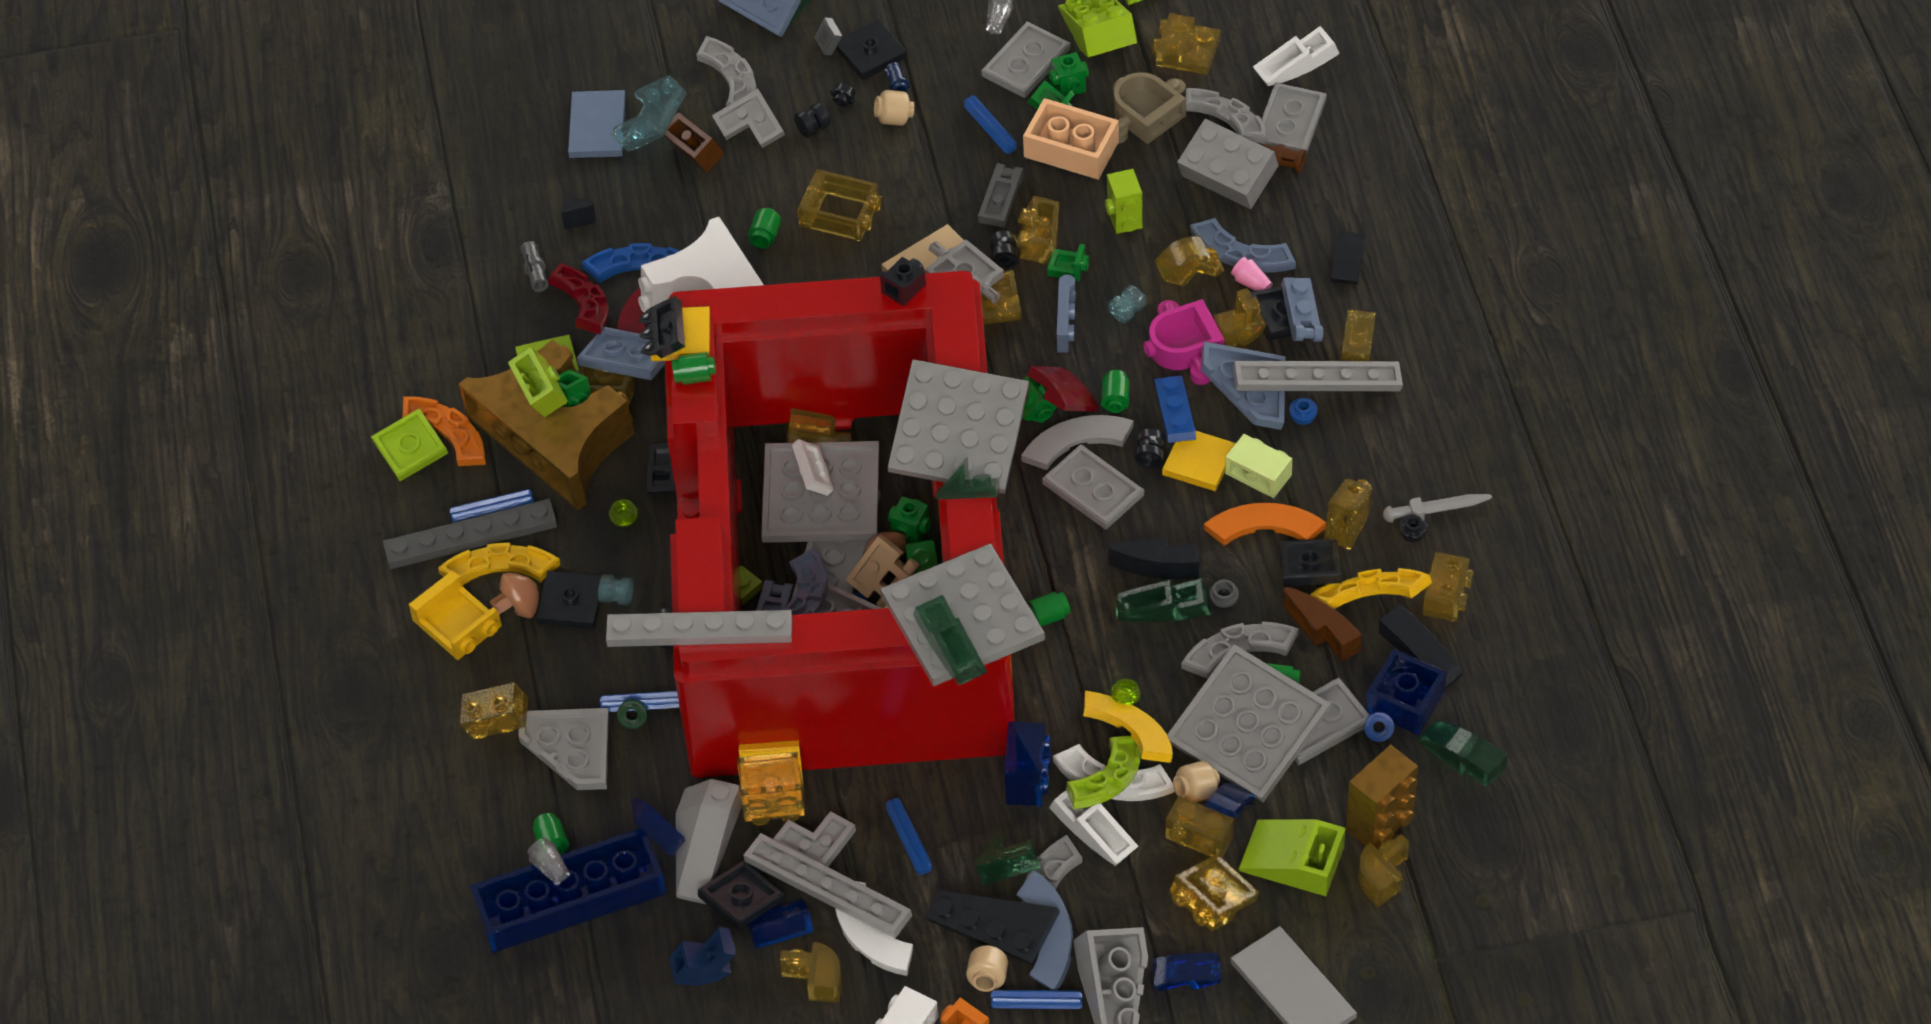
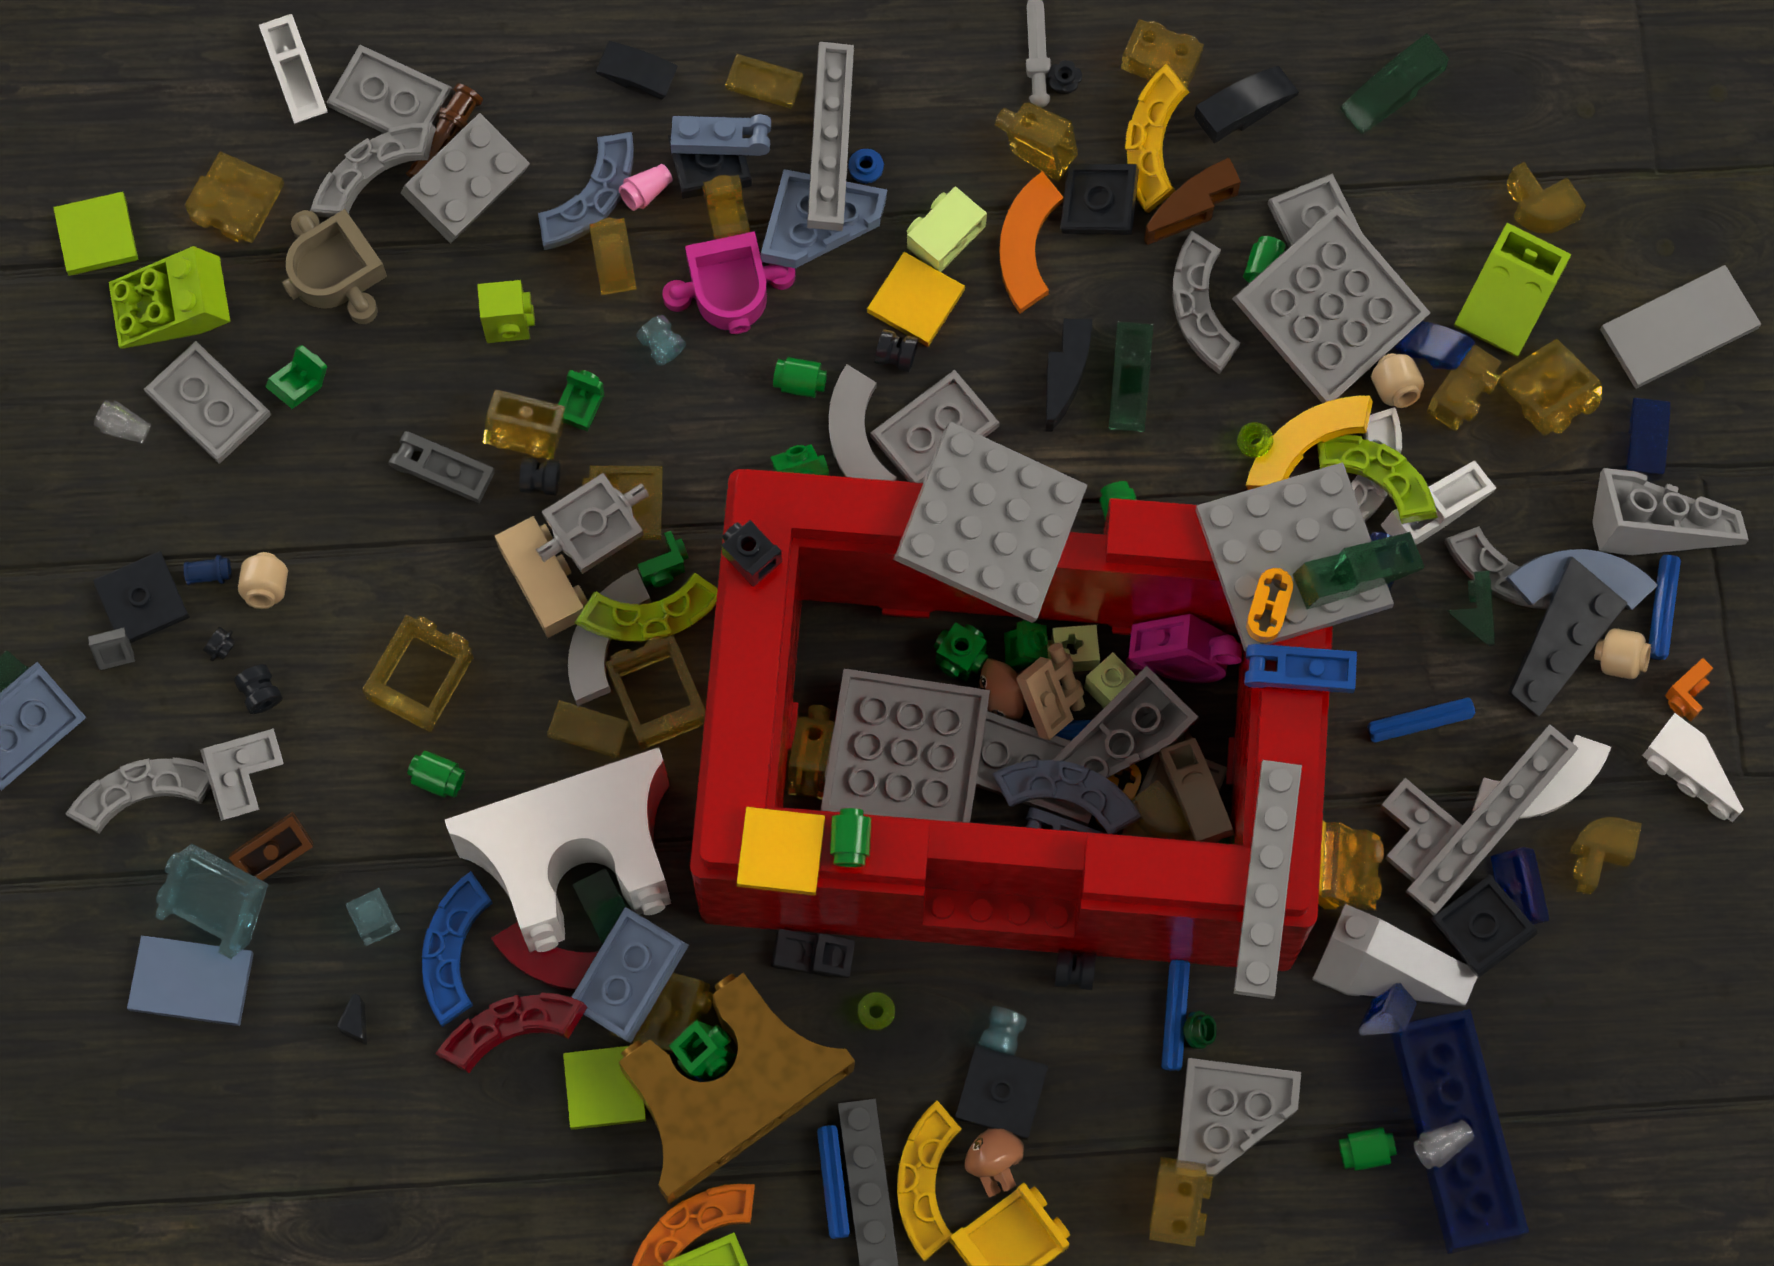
camera: 85 degrees left, 20 degrees up
lime brick [508,347,568,417] -> none
dark grey pin [520,241,549,292] -> none
black plate [638,296,685,358] -> none
dark blue brick [669,927,735,986] -> none
white plate [792,439,834,496] -> none
clear green slope [936,457,1000,499] -> none
blue axle [964,95,1017,154] -> none
light nougat brick [1023,98,1119,180] -> none
dark red slope [1027,366,1098,412] -> none
green brick [1048,52,1089,97] -> none
sand blue plate [1057,275,1076,352] -> none
blue plate [1154,375,1196,443] -> none
dark grey plate [1210,579,1239,608] -> none
pearl gold brick [1346,745,1418,852] -> none
blue plate [1364,712,1394,742] -> none
clear blue brick [1365,649,1447,735] -> none
none -> clear light blue brick [345,888,400,946]
none -> blue plate [1244,644,1357,693]
none -> light orange beam [1246,568,1293,643]

